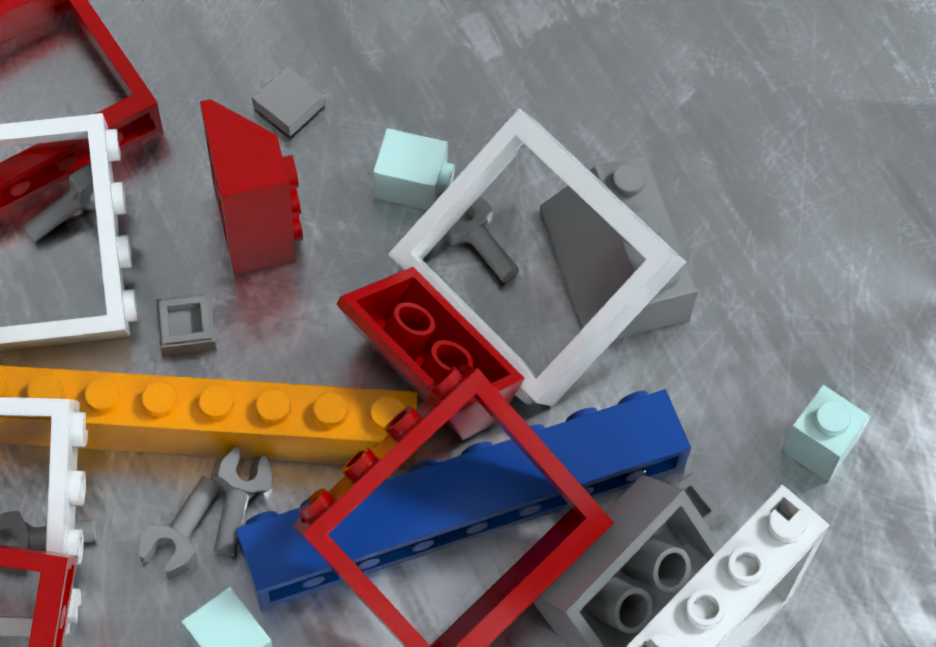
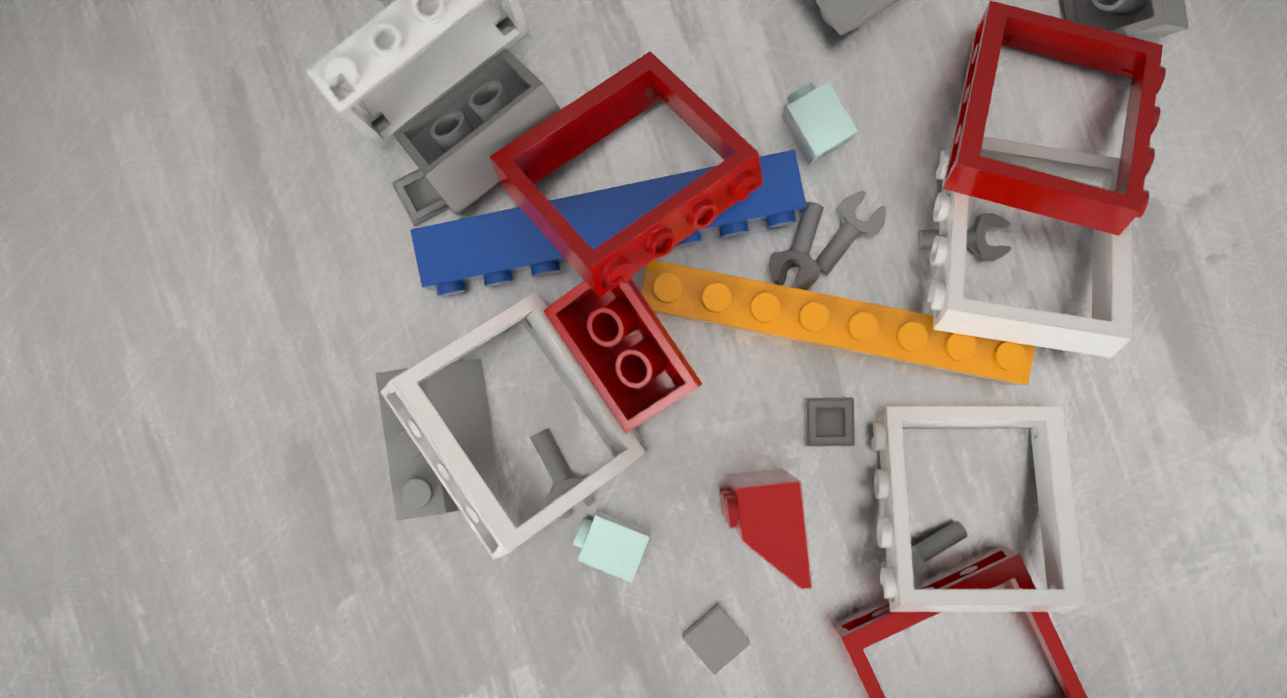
camera: 165 degrees left, 25 degrees up
light aqua brick [782,385,870,482] -> none

